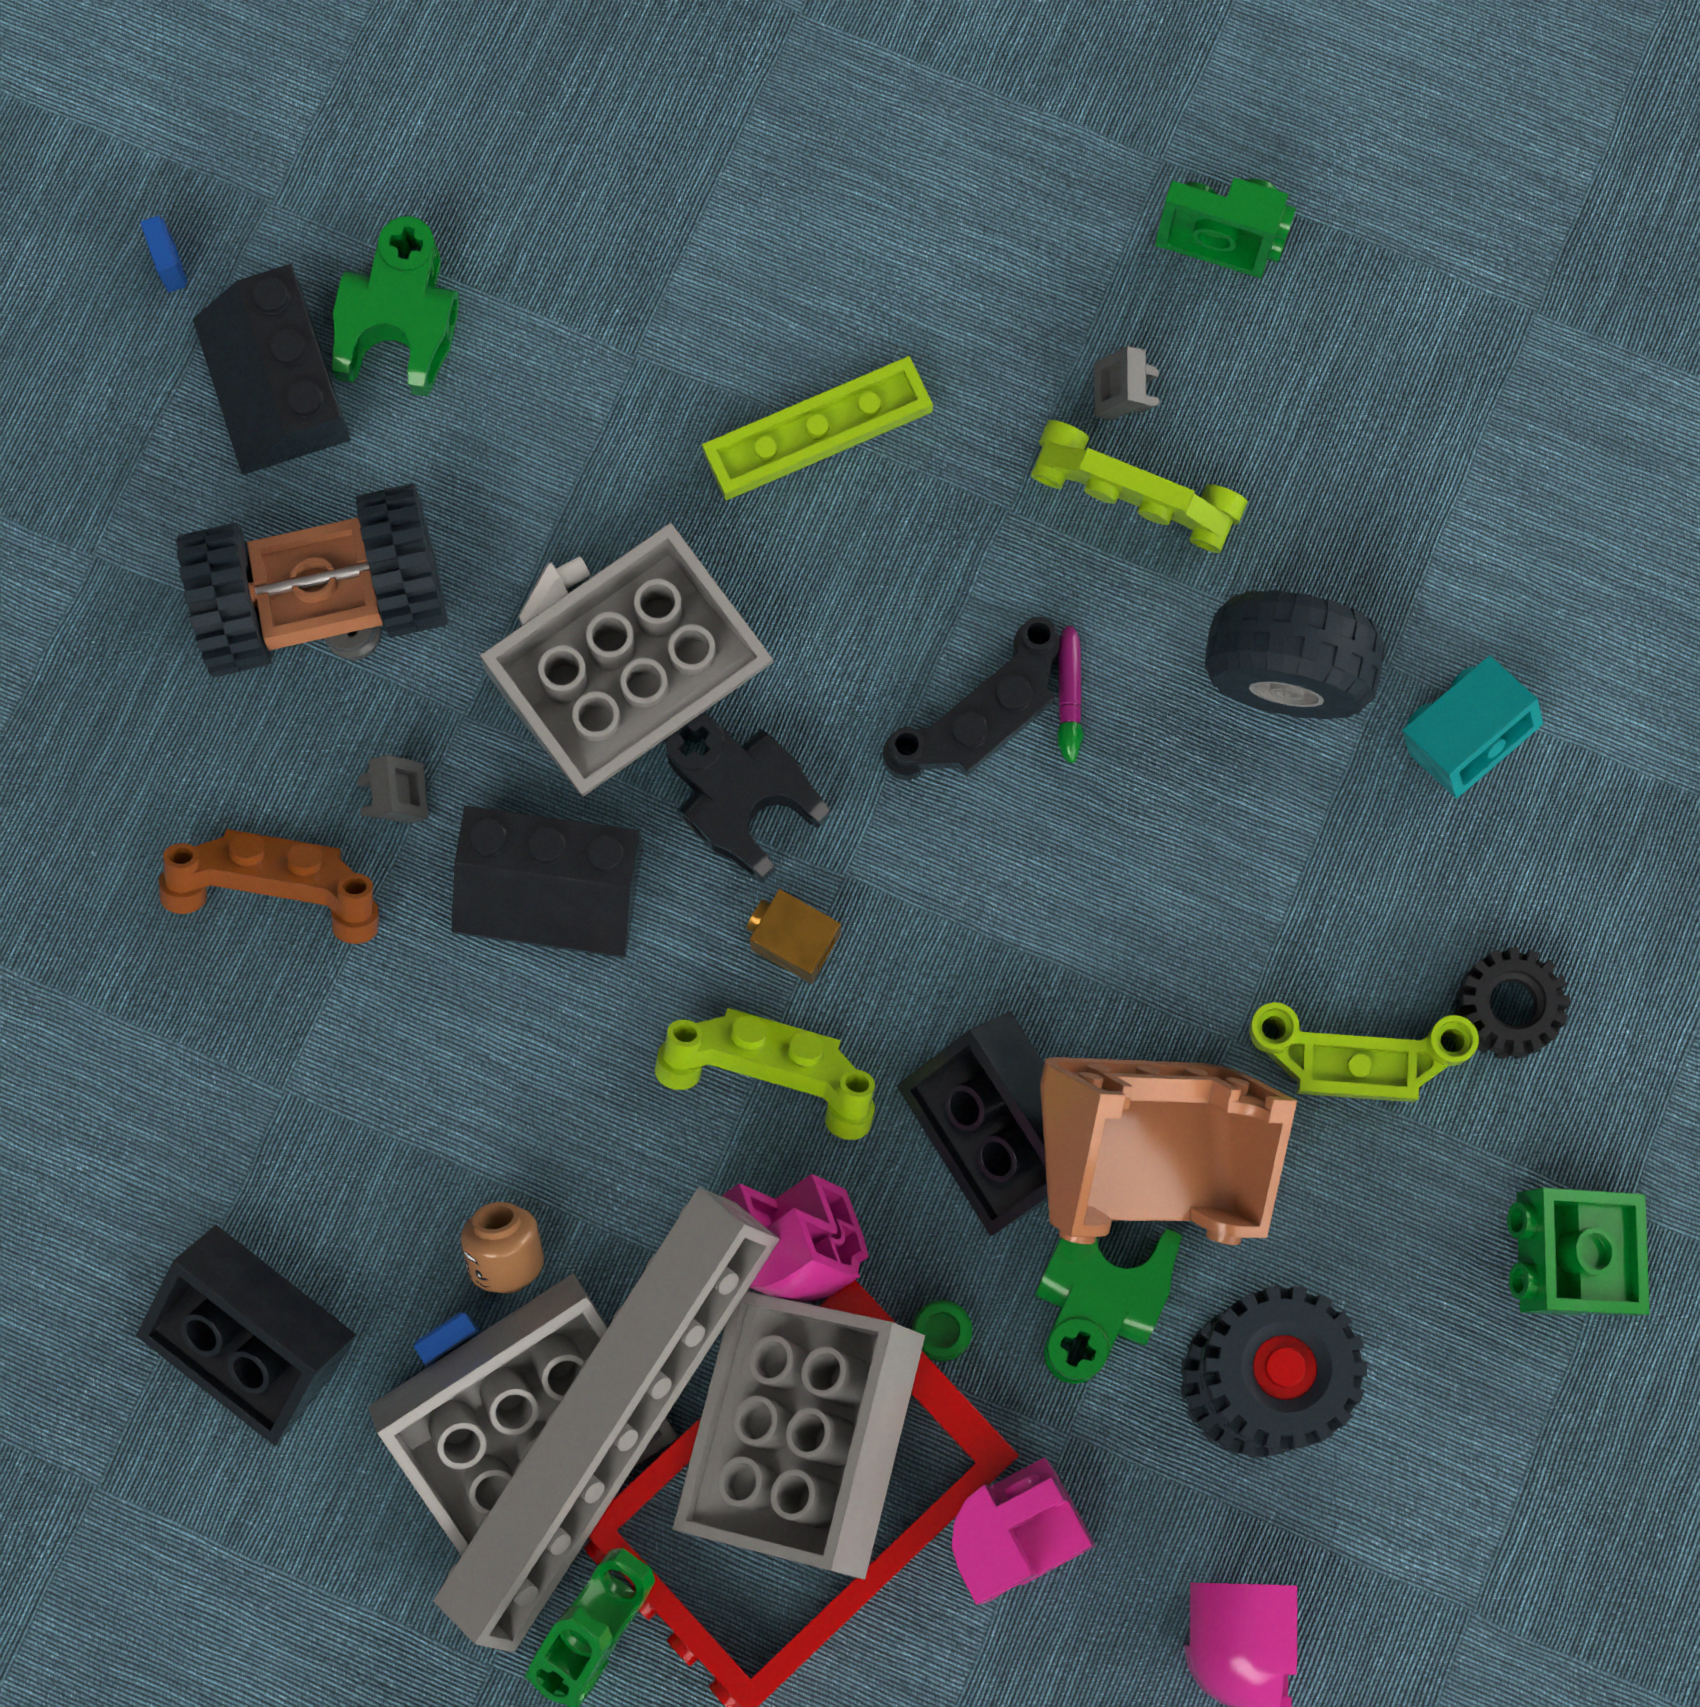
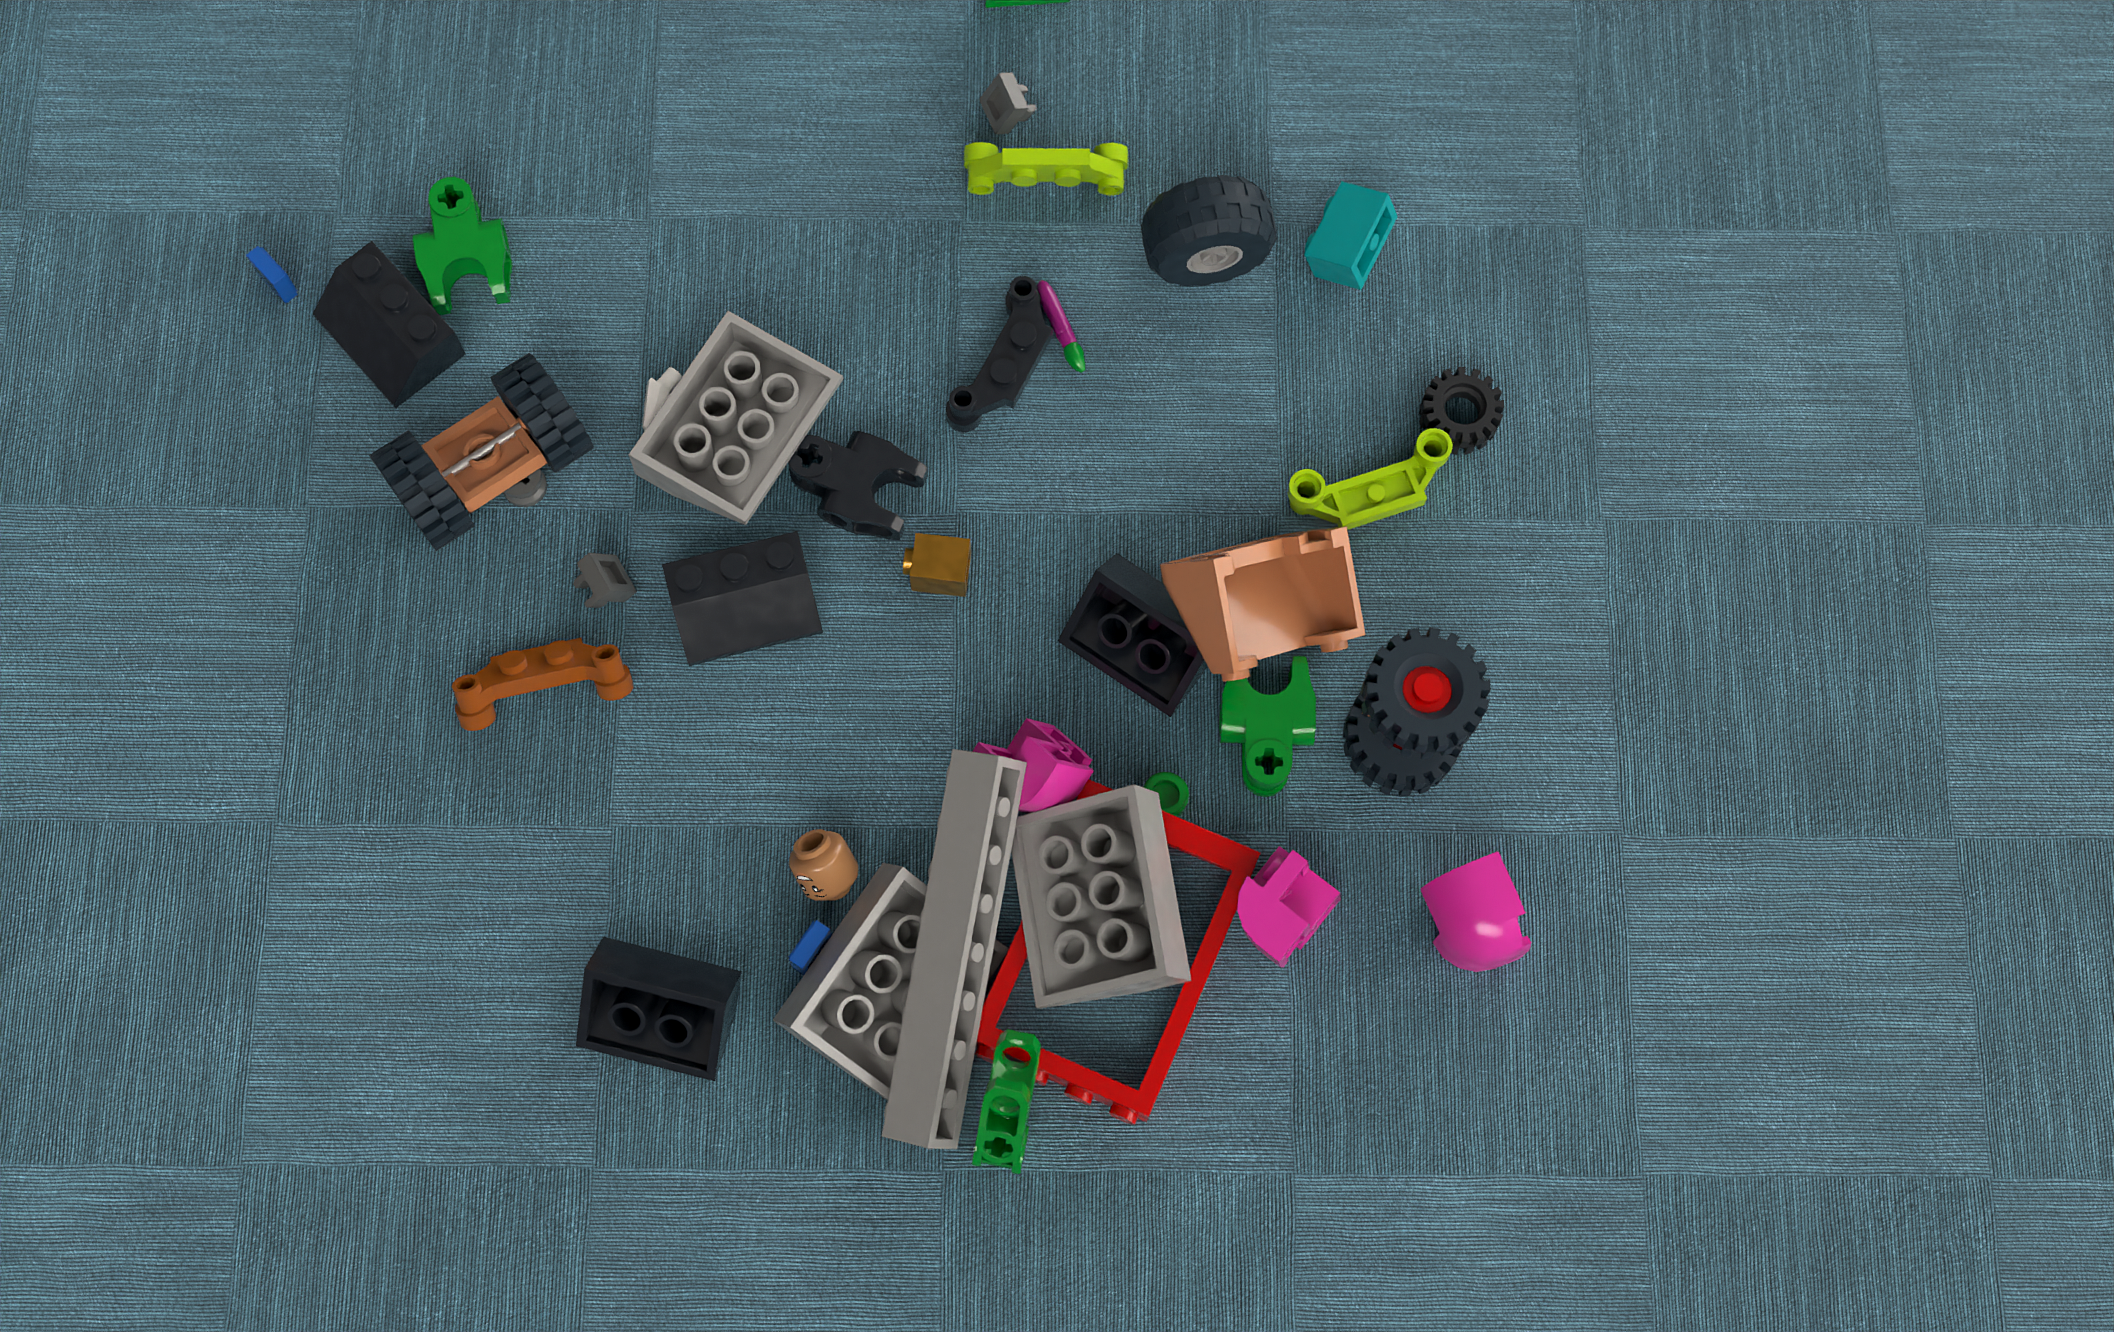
camera: 25 degrees left, 5 degrees down
lime plate [654,1008,875,1140] -> none
lime plate [702,356,933,501] -> none
green plate [1507,1188,1650,1316] -> none

